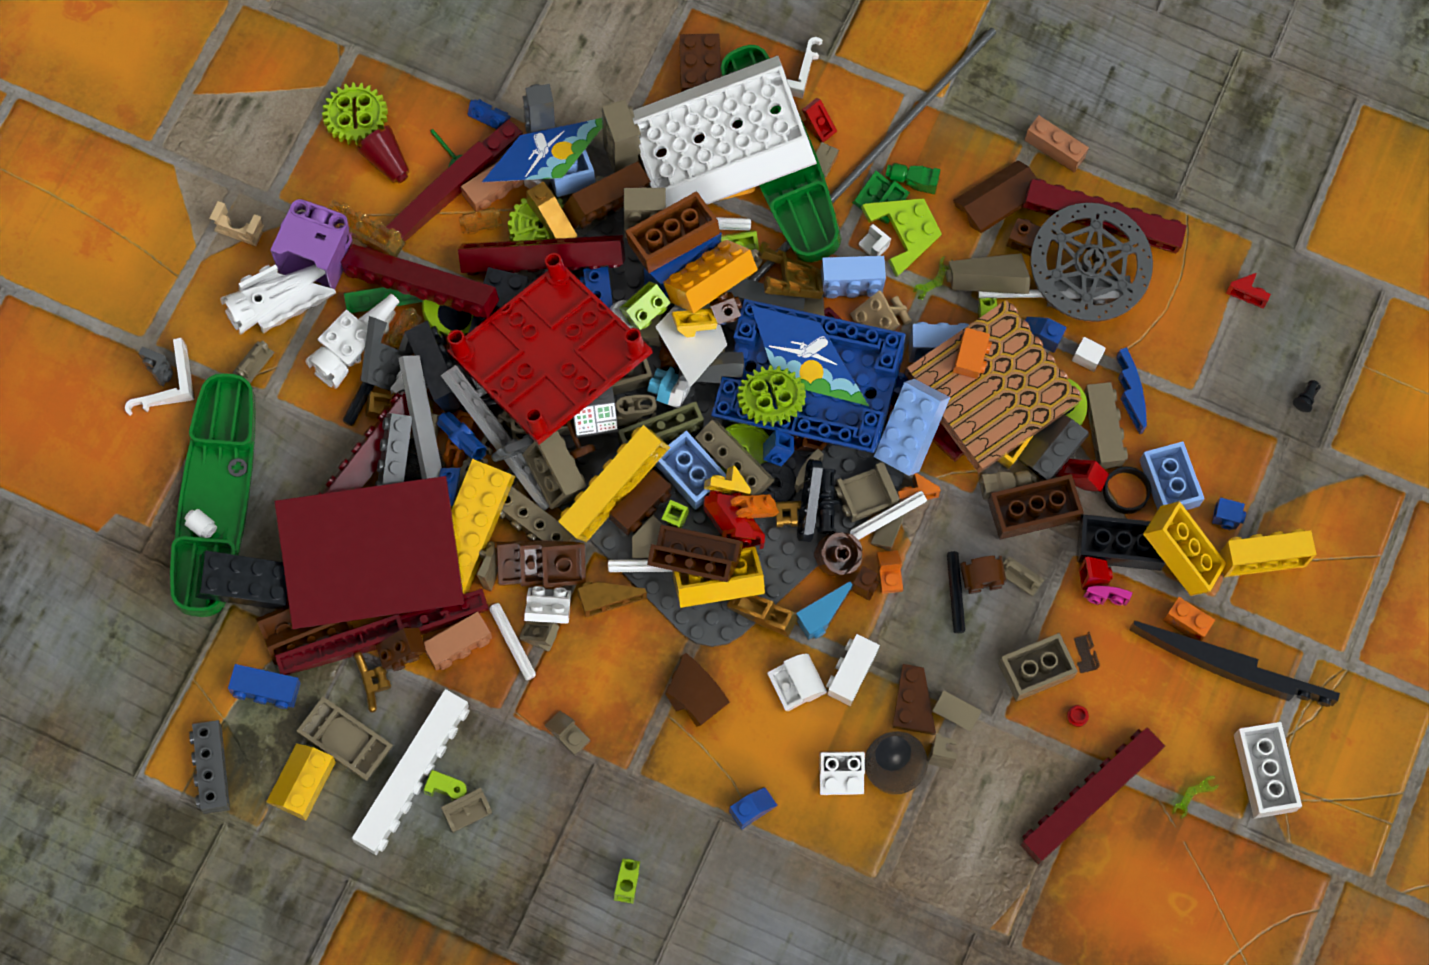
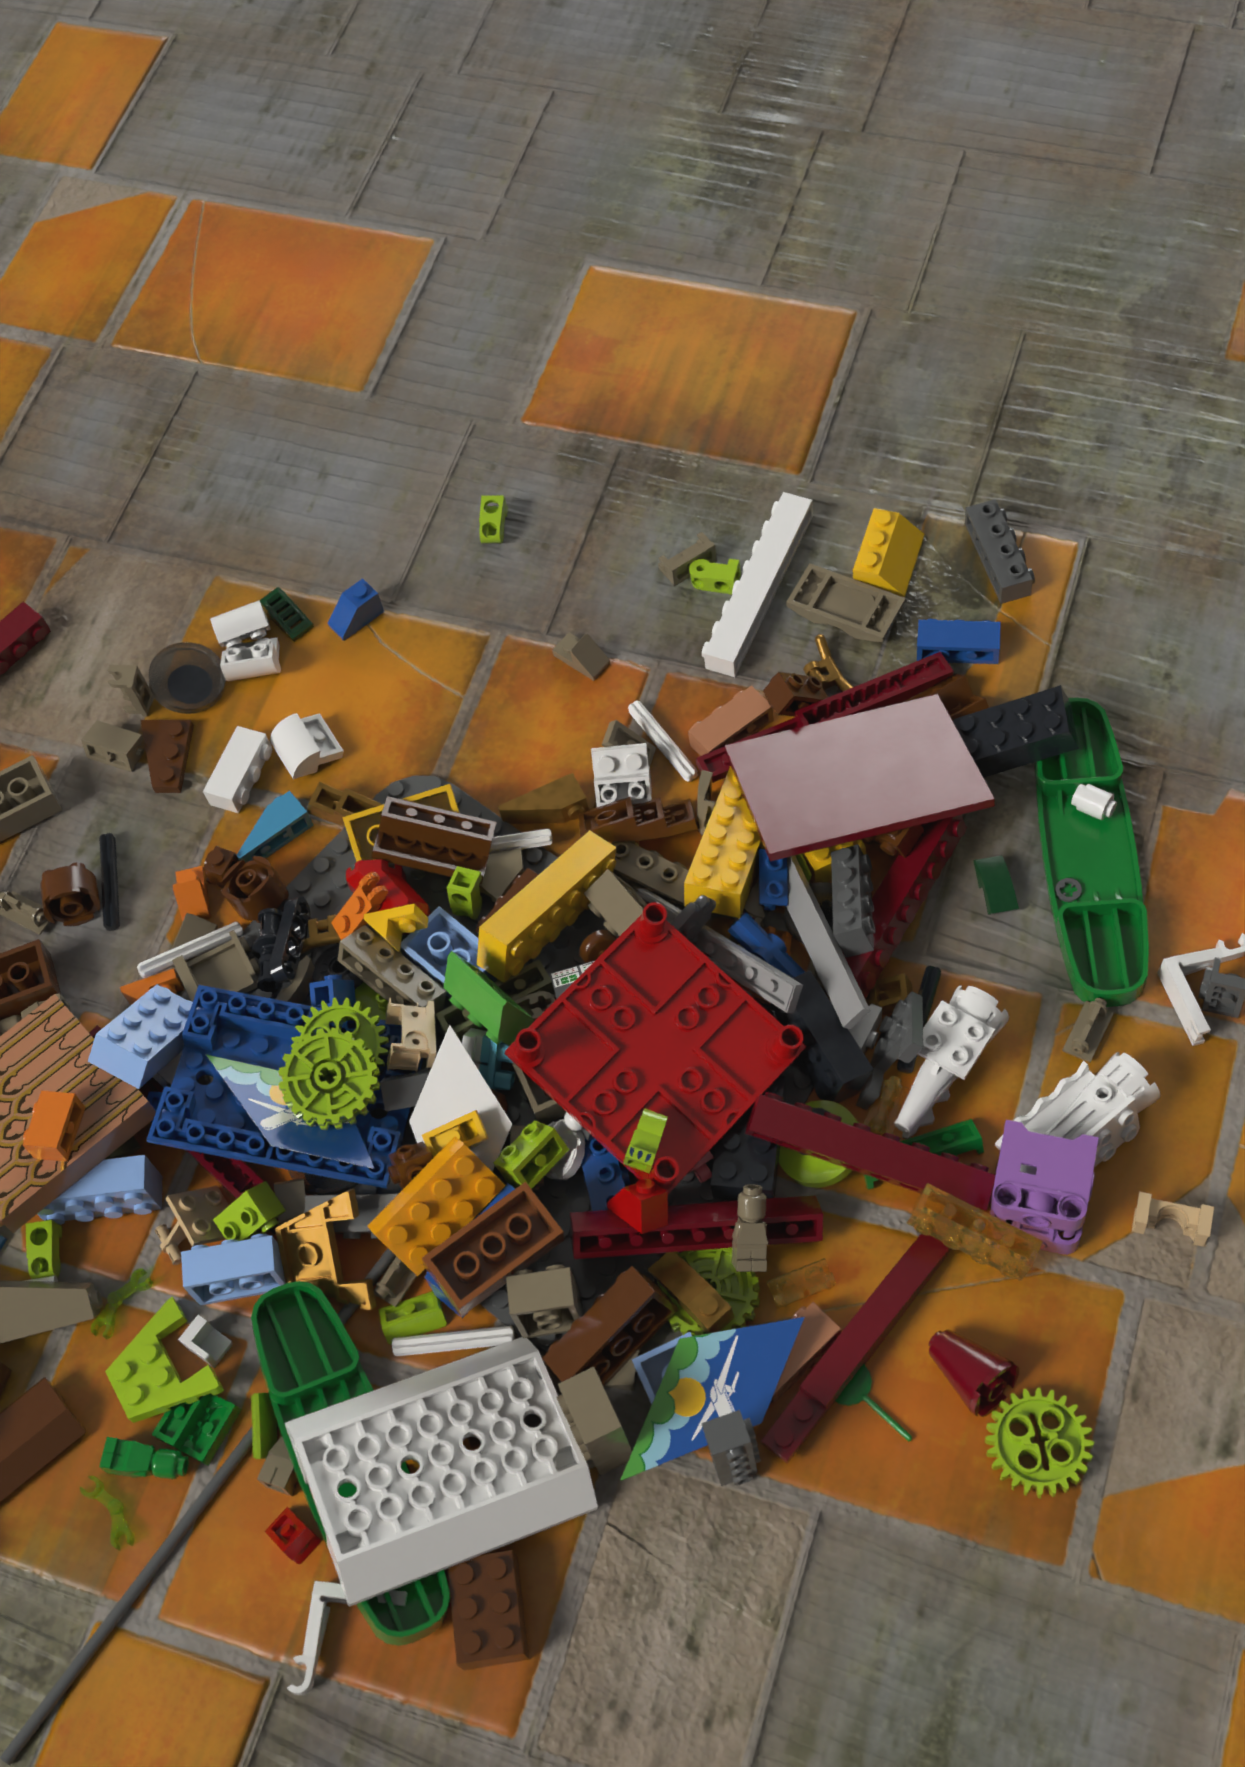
camera: 170 degrees left, 10 degrees down
blue hinge [468,99,511,130] -> none
reddish brown slope [665,653,730,727] -> none
none -> clear neon green piece [80,1476,135,1551]
none -> white brick [210,600,271,649]
none -> lime brick [213,1181,286,1241]
none -> lime slope [251,1393,277,1459]
none -> dark green slope [260,587,314,641]
none -> lime piece [278,1028,380,1130]
none -> tan piece [385,997,436,1072]
none -> bright green slope [444,951,535,1046]
none -> red slope [607,1179,668,1234]
none -> lime leg [623,1108,668,1174]
none -> dark tan piece [732,1184,768,1272]
none -> dark green slope [973,855,1019,915]

